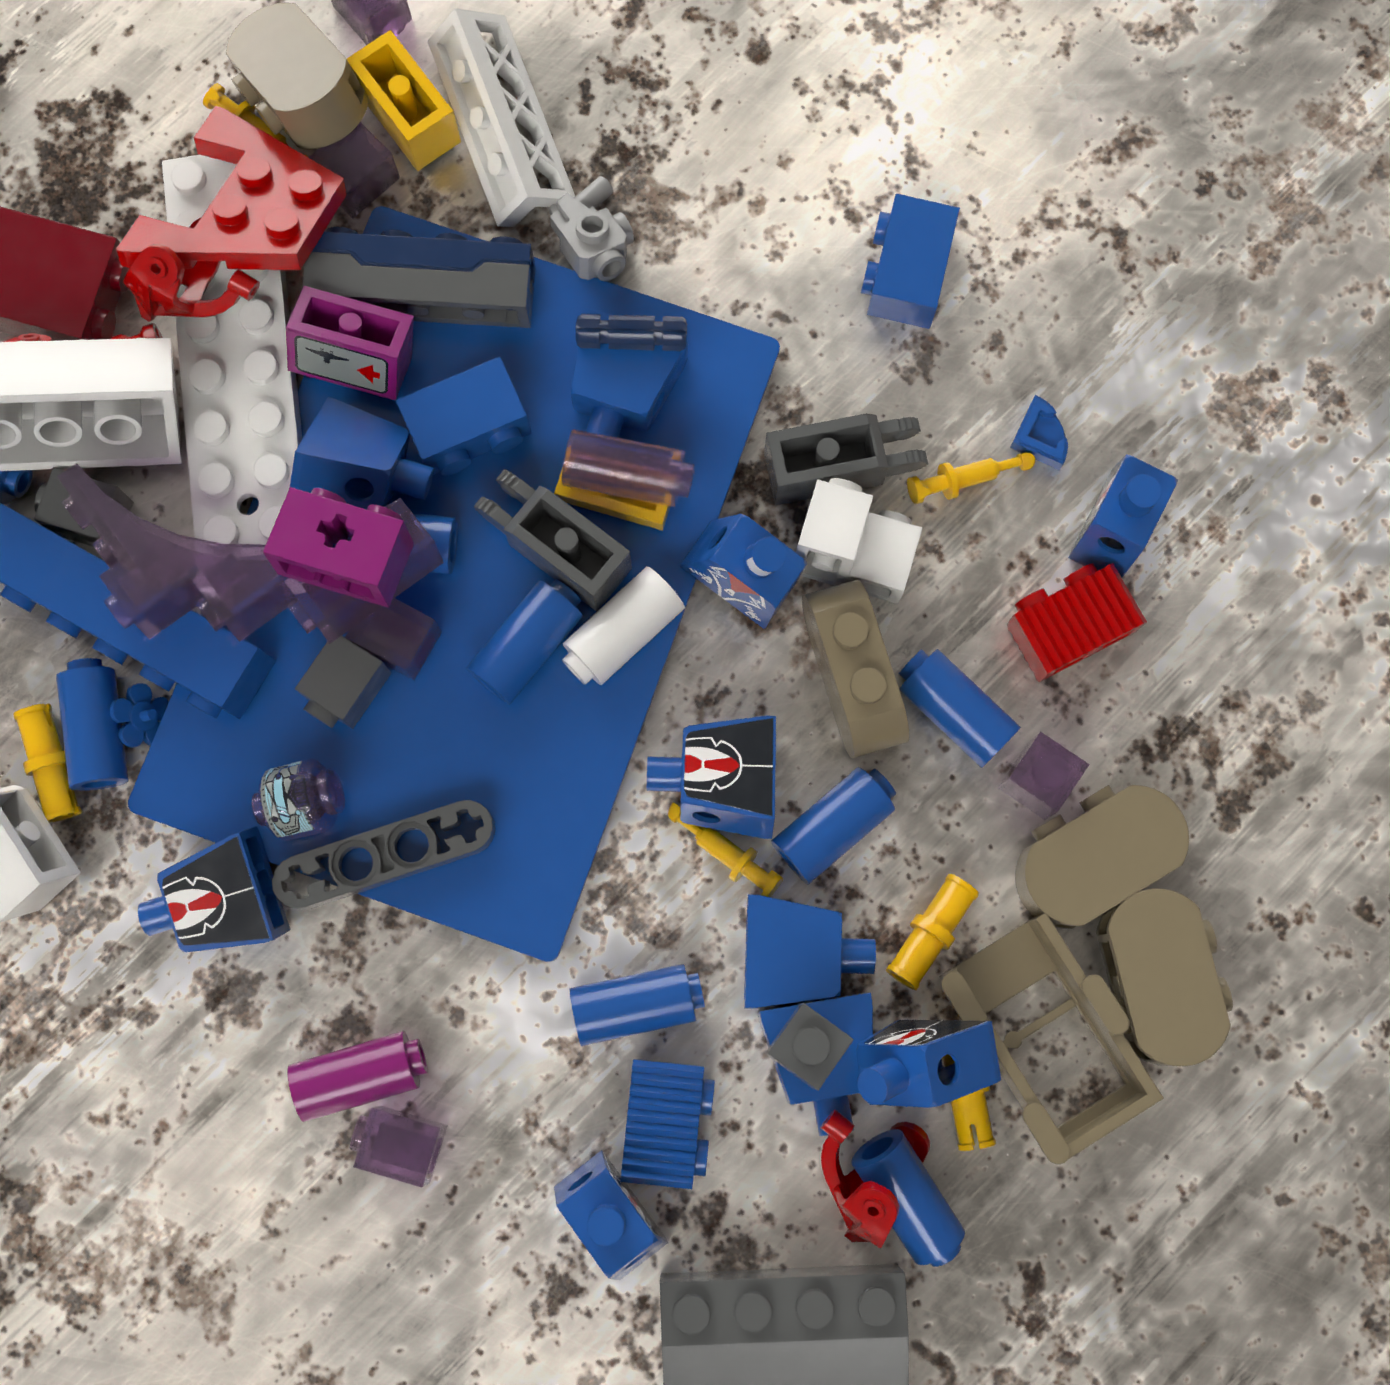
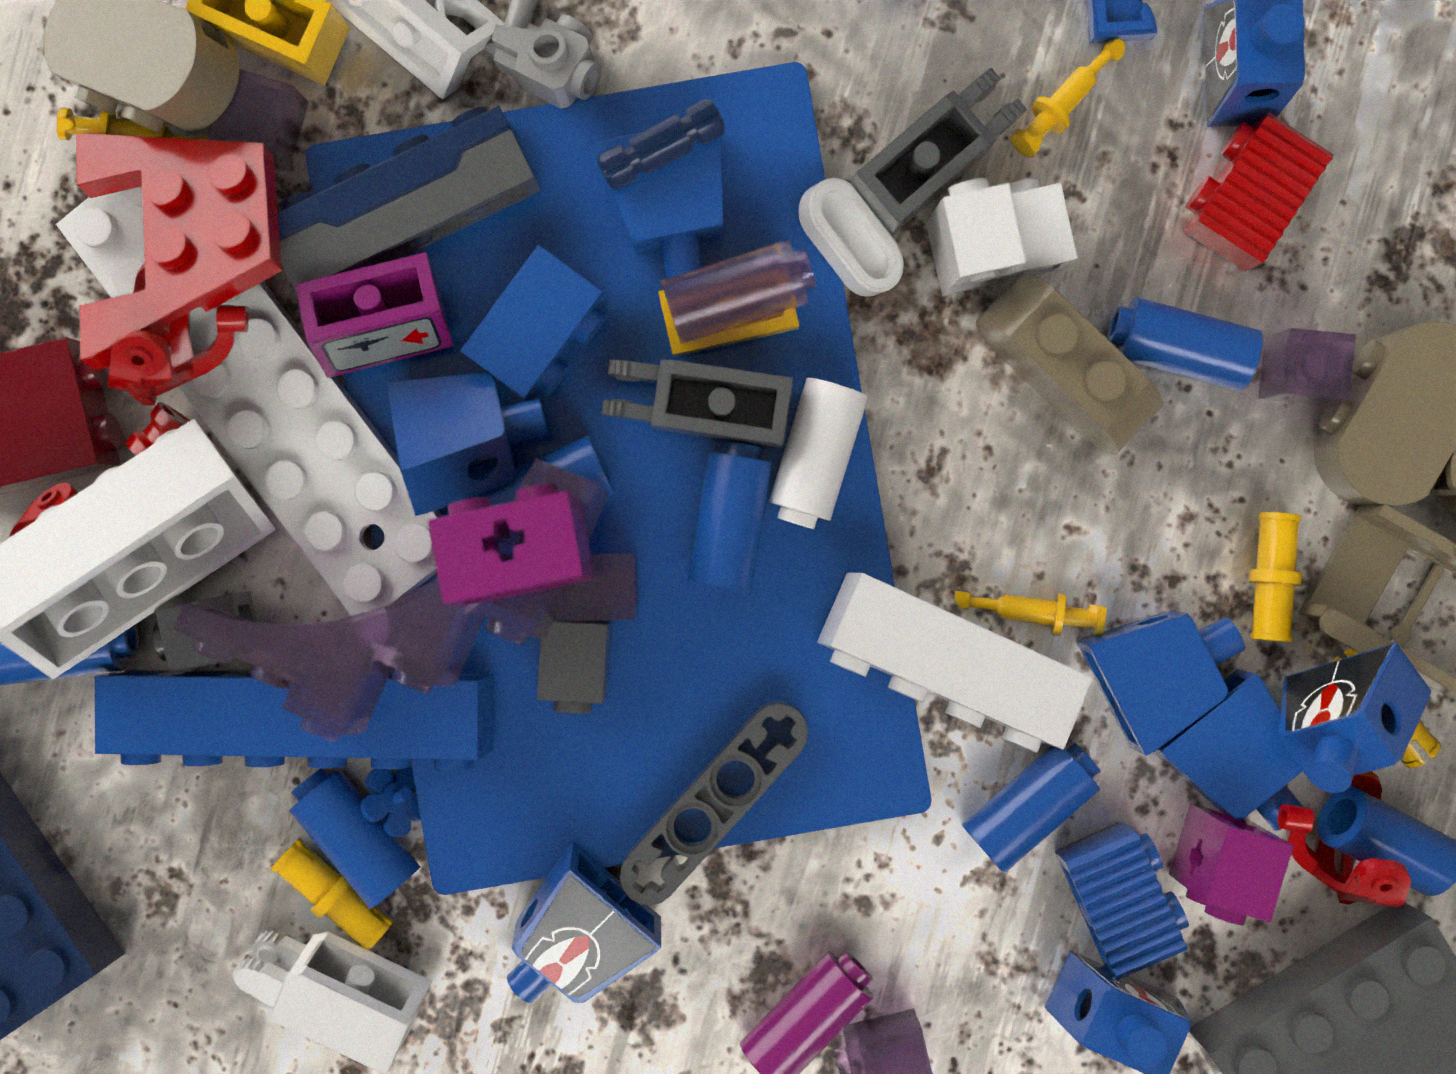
camera: 30 degrees left, 10 degrees up
head [252,759,345,841] -> none
torso [646,716,776,839] -> none
blue torso [679,514,807,629] -> none
dark grey brick [765,1003,854,1091] -> none
blue brick [771,767,896,885] -> none
none -> white tile [799,178,904,297]
none -> white brick [817,573,1093,753]
none -> magenta brick [1169,803,1294,925]

